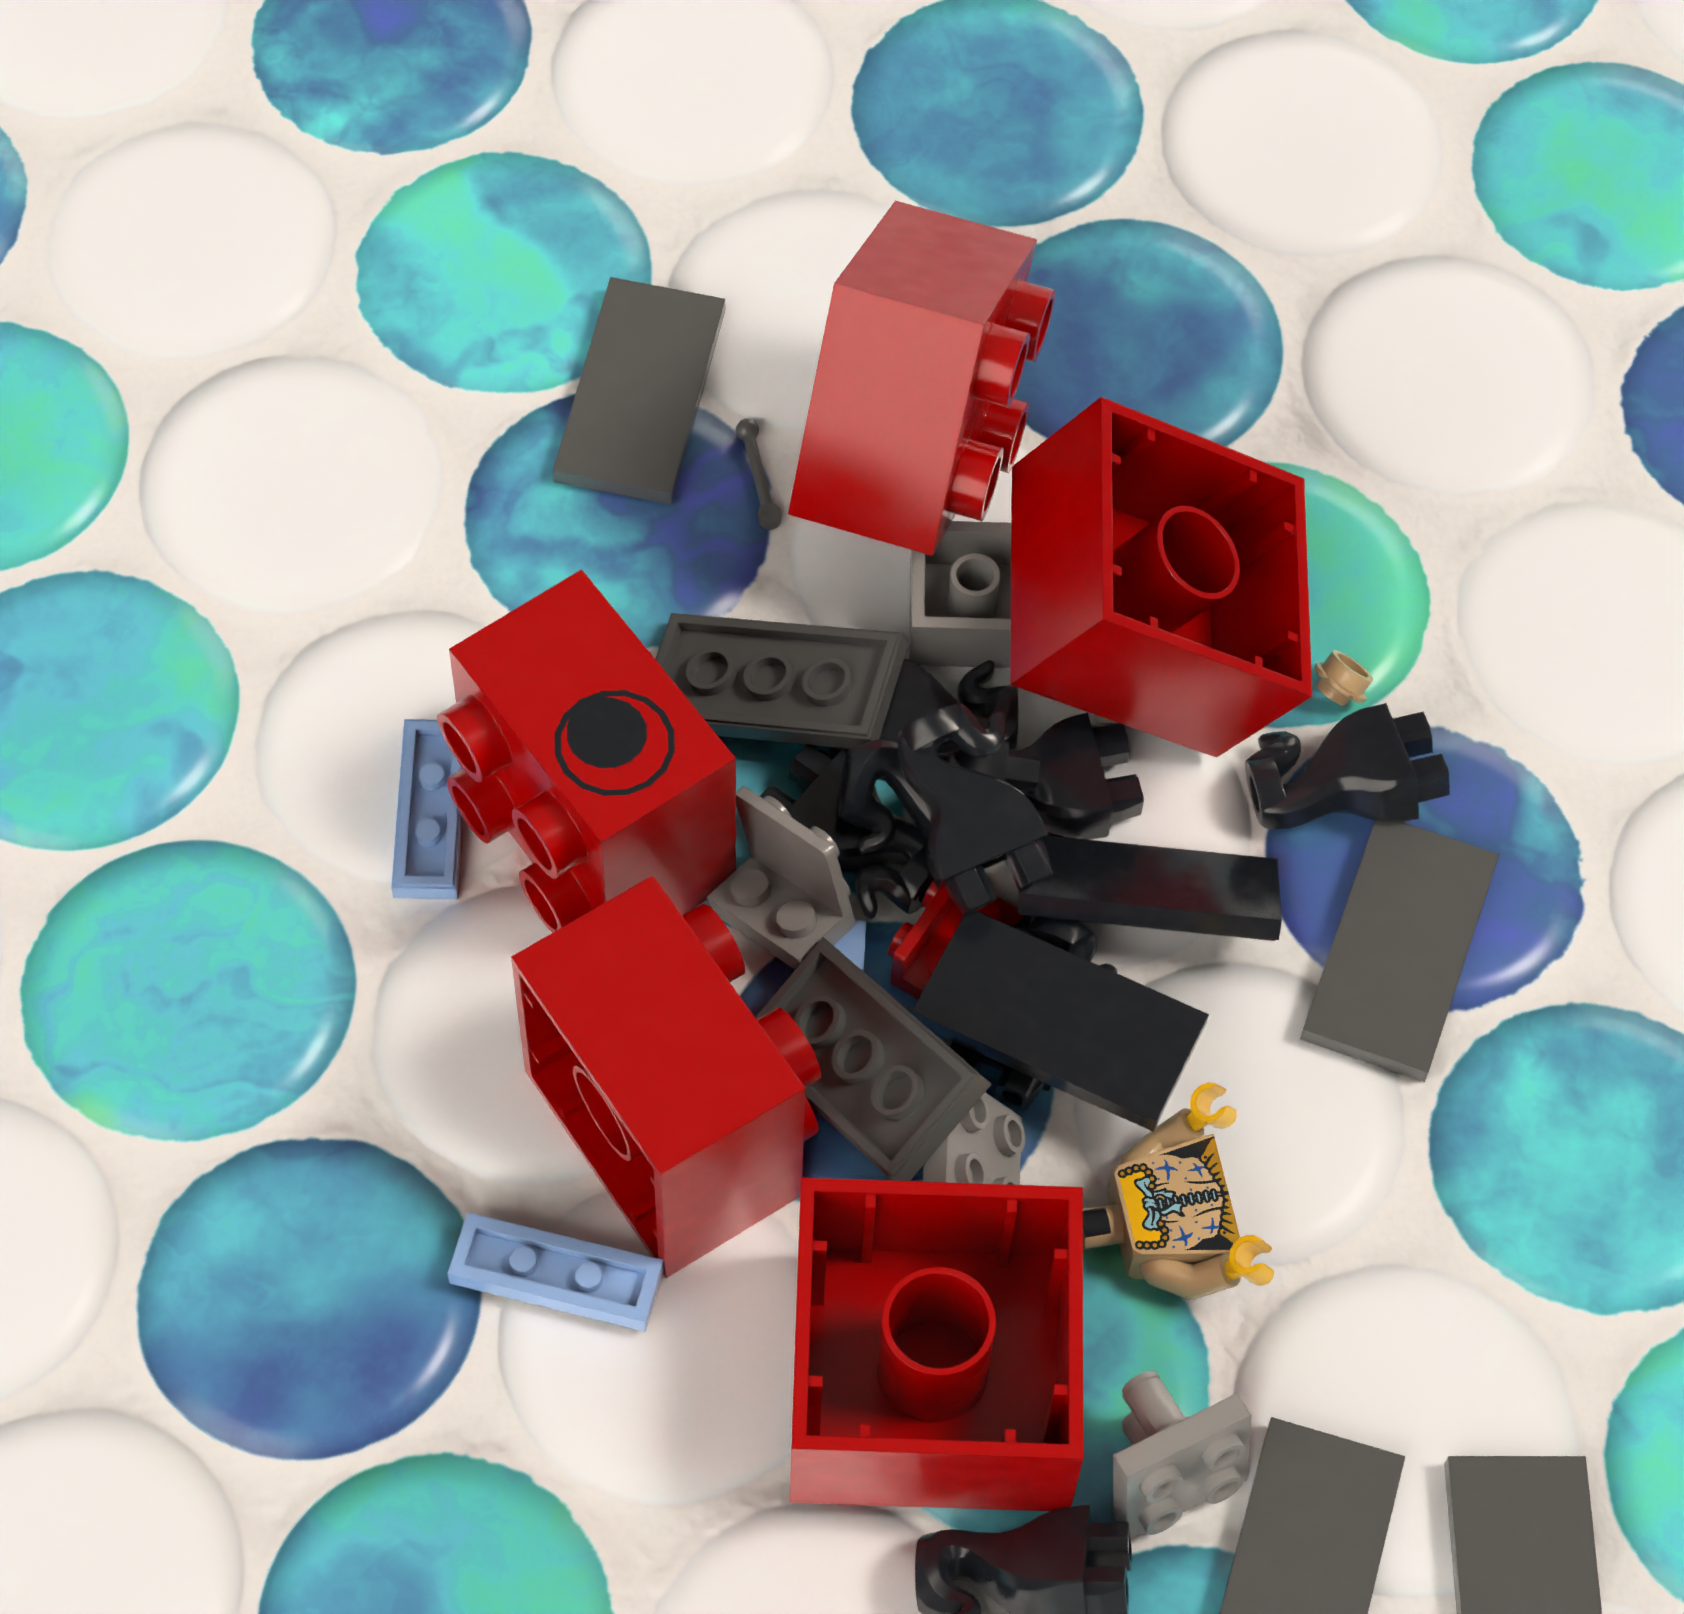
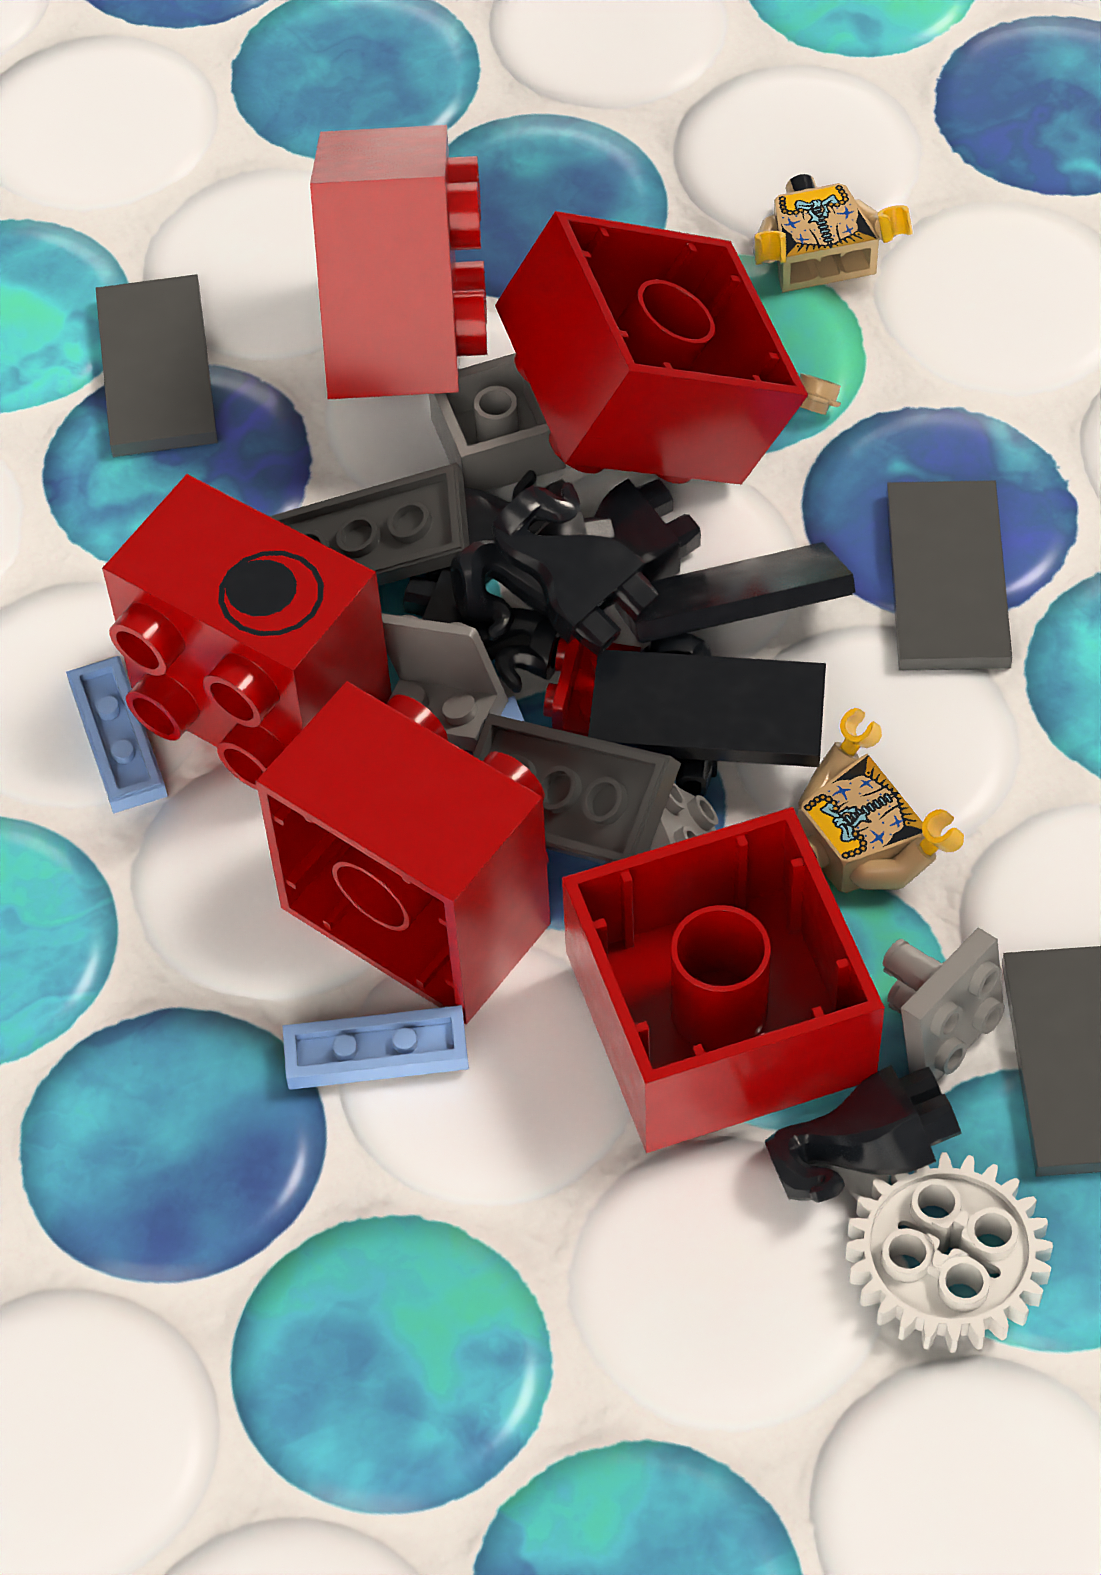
camera: 15 degrees left, 5 degrees down
dark grey hinge [736,418,782,530] -> none
black hips [1245,703,1450,829] -> none
none -> torso [752,174,913,293]

